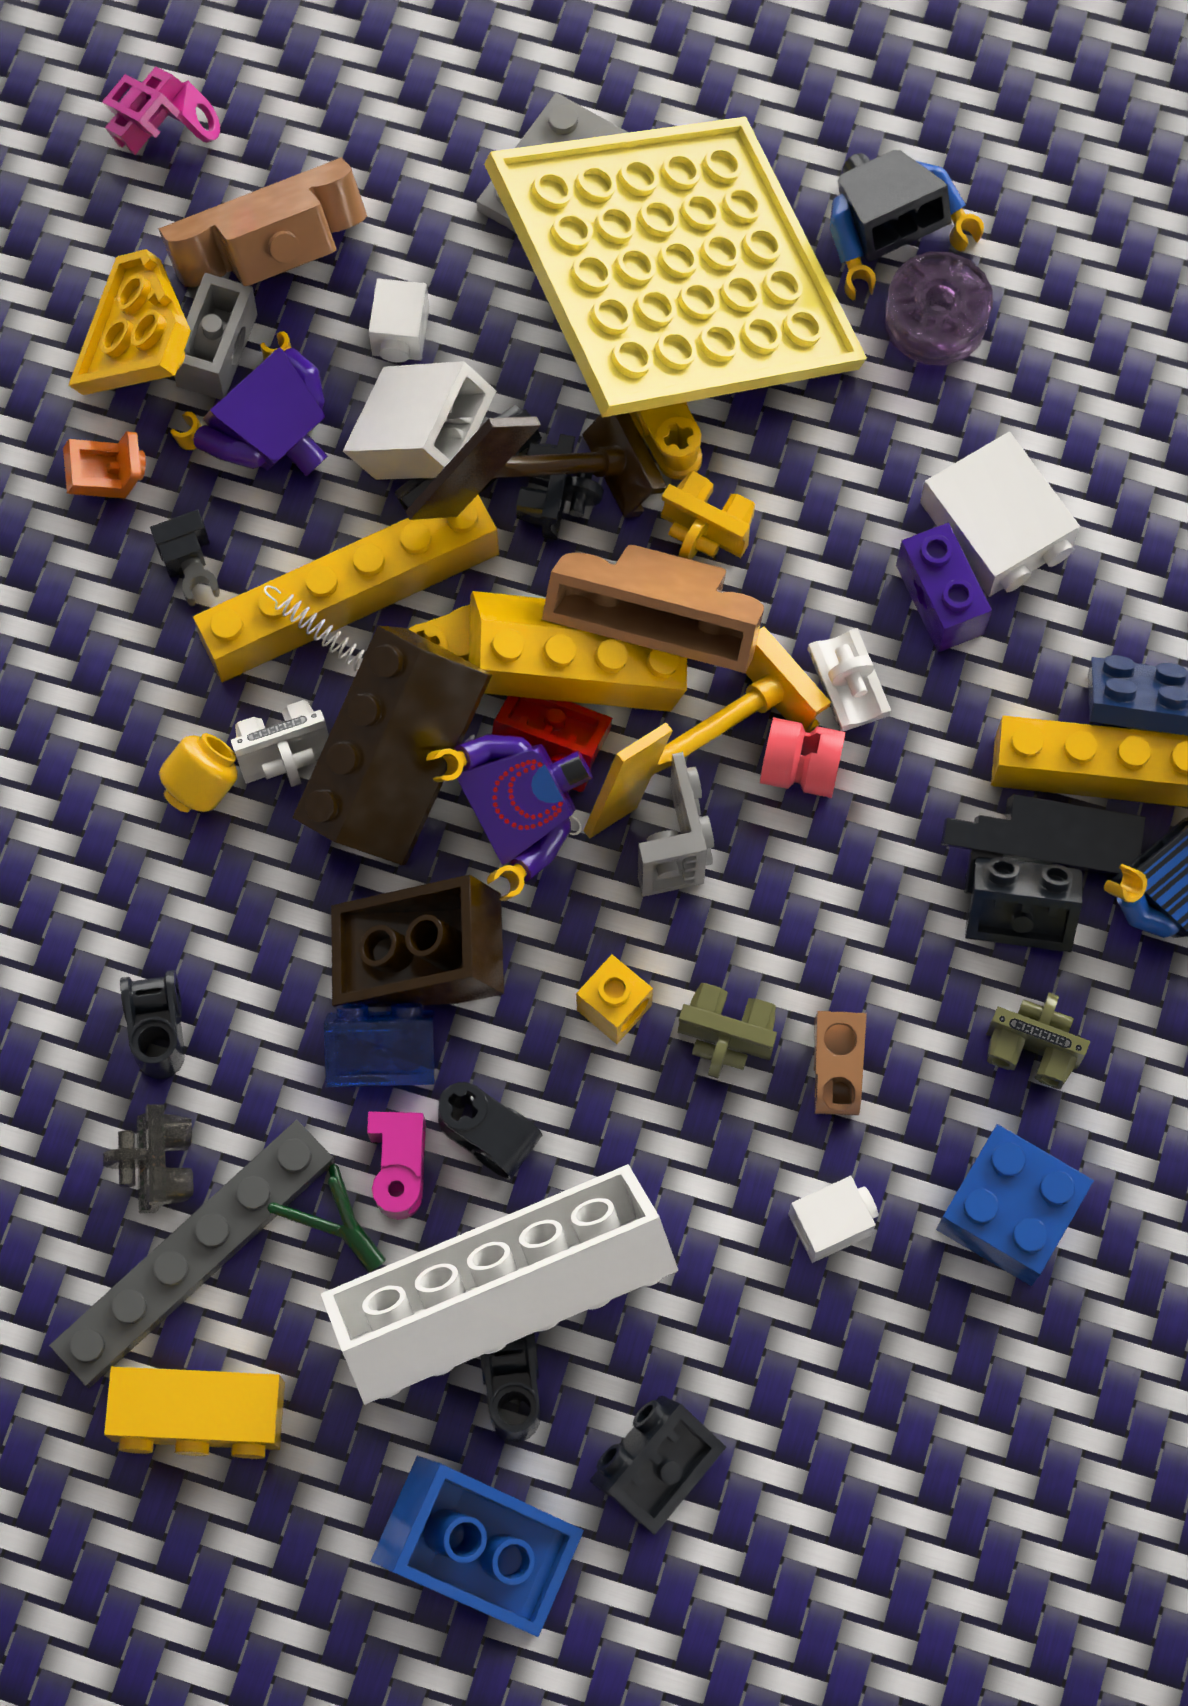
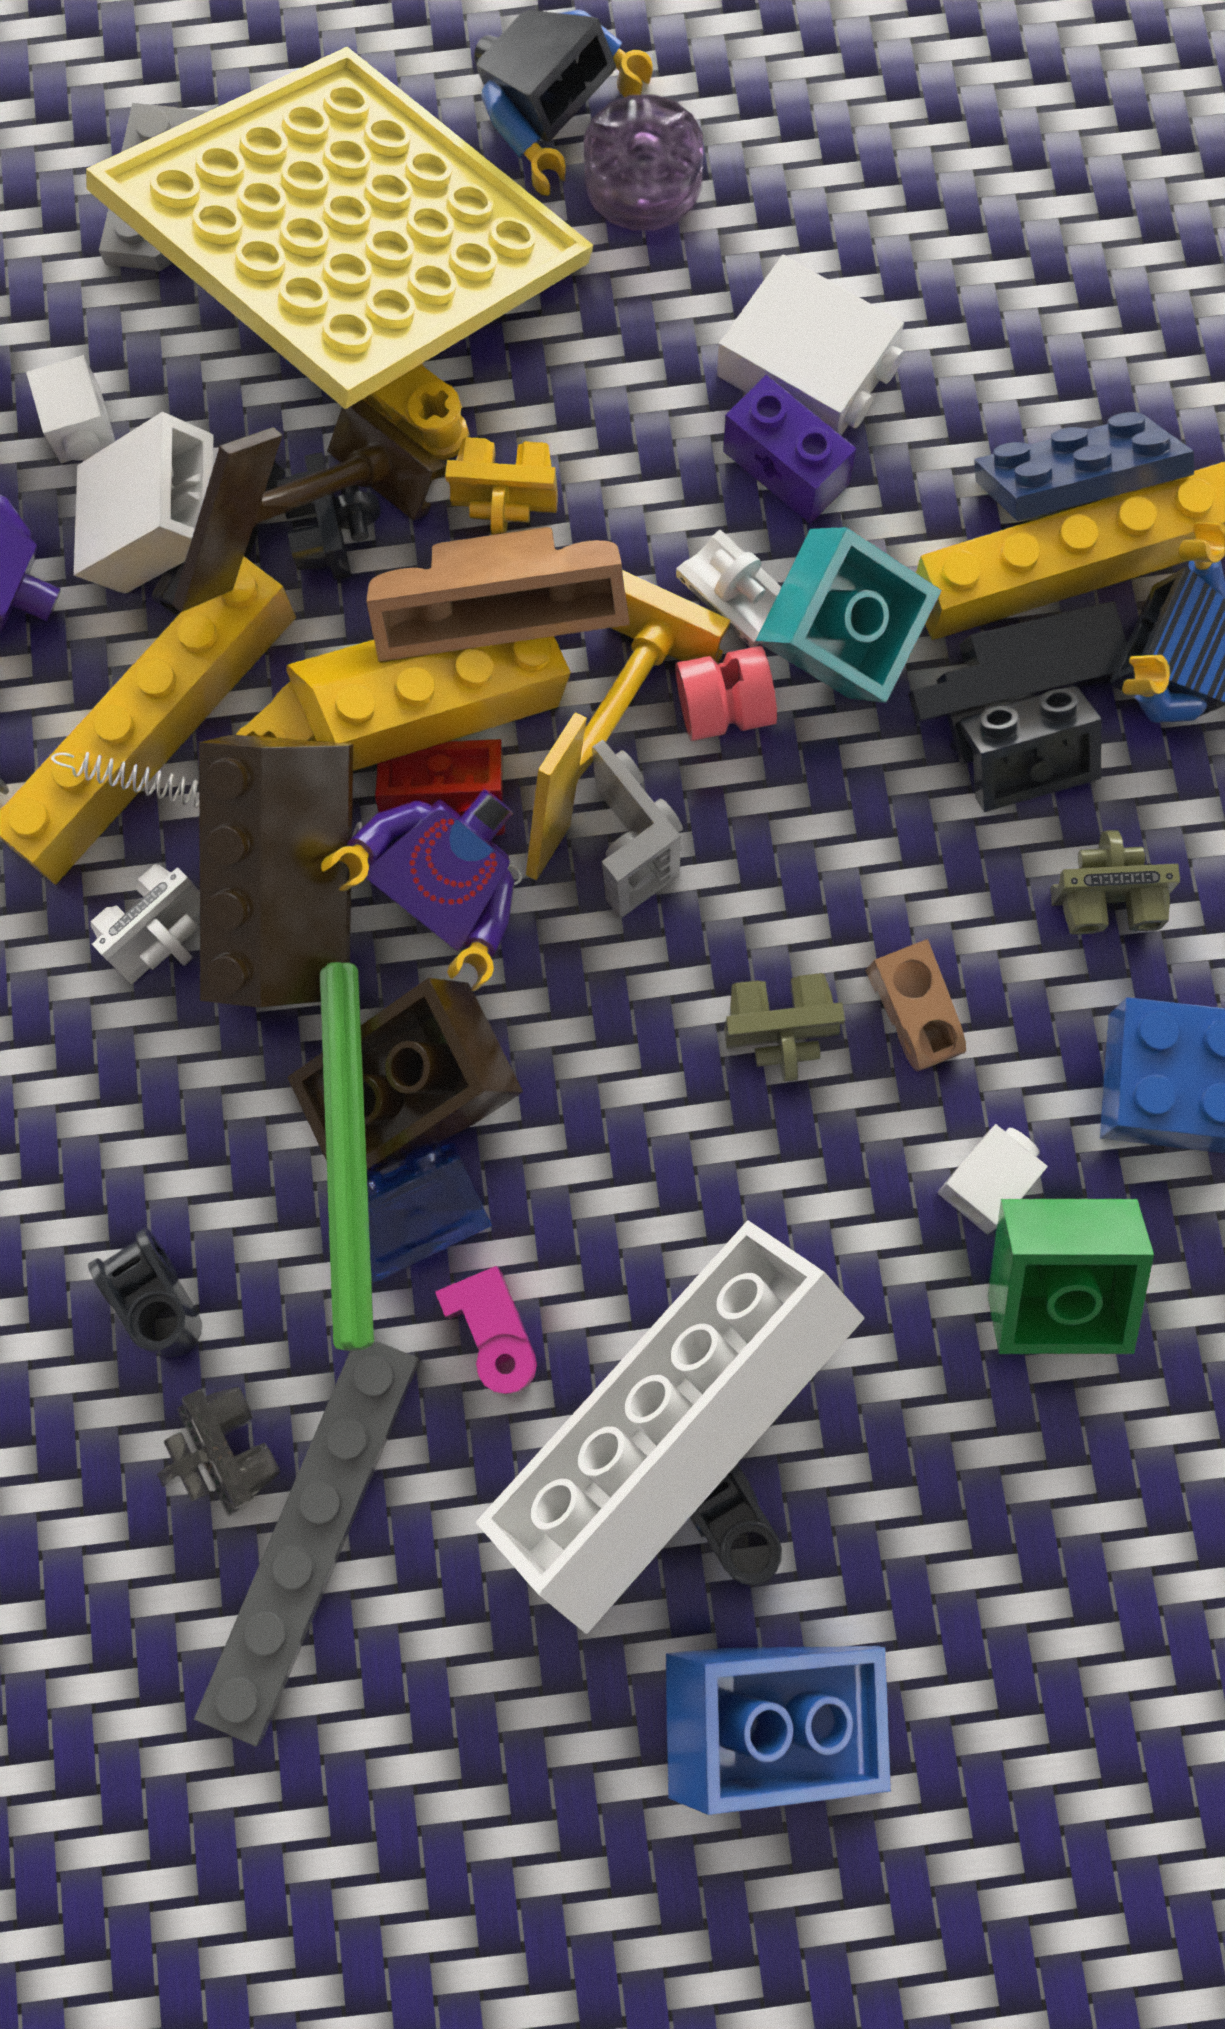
camera: 20 degrees left, 5 degrees up
yellow brick [104,1367,285,1459] -> none
yellow head [159,733,238,812] -> none
dark green plant [267,1164,386,1273] -> none
black piece [438,1082,543,1180] -> none
yellow brick [576,954,653,1044] -> none
black bracket [590,1395,726,1535] -> none
none -> bright green axle [320,962,374,1351]
none -> teal brick [755,527,942,703]
none -> green brick [988,1199,1154,1354]

